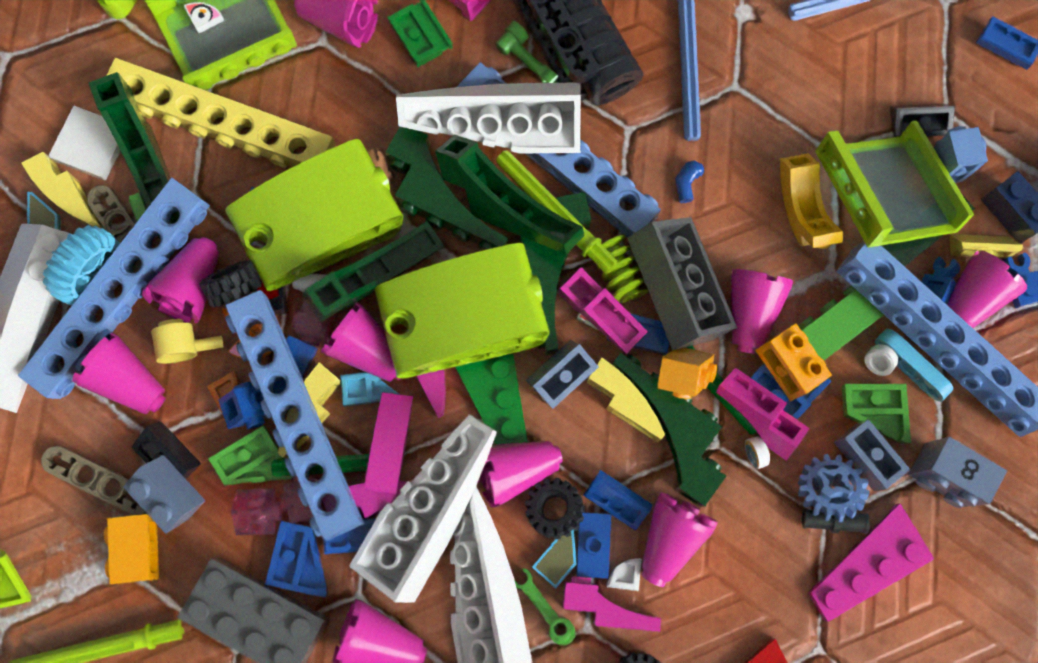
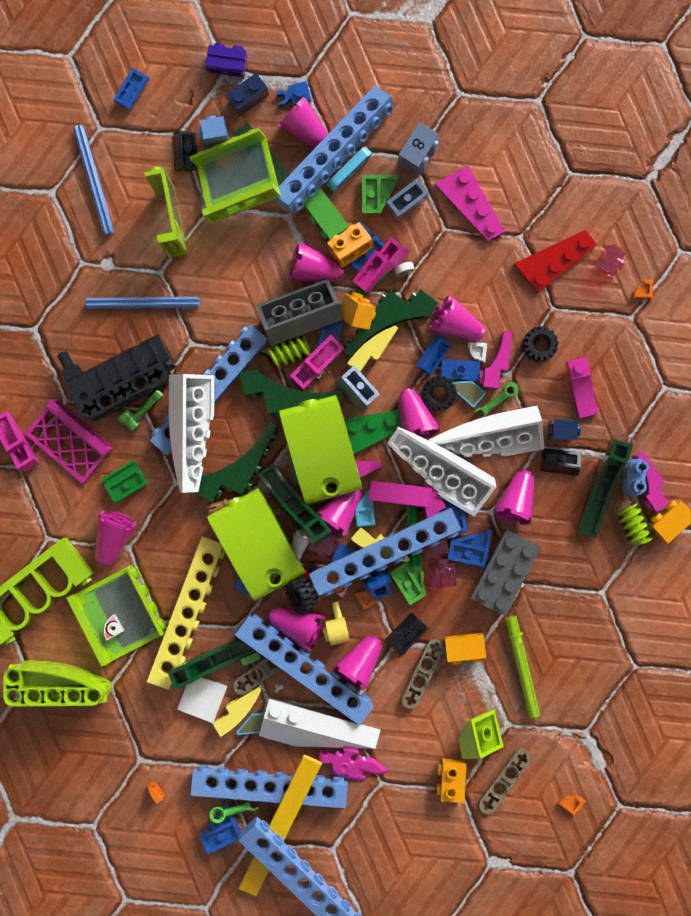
camera: 90 degrees left, 10 degrees up
medium azure gear [43,225,120,306] -> none
sand blue brick [123,455,206,534] -> none
dark green arch [435,134,584,254] -> none
lime axle [496,150,618,274] -> none
blue arm [675,160,704,203] -> none
yellow arch [780,153,843,249] -> none
medium blue gear [798,454,870,522] -> none
pearl dark grey pin [801,508,870,534] -> none
white tile [864,344,898,376] -> none
blue plate [921,257,961,304] -> none
light yellow slope [949,234,1023,258] -> none
none -> lime panel [144,167,188,258]

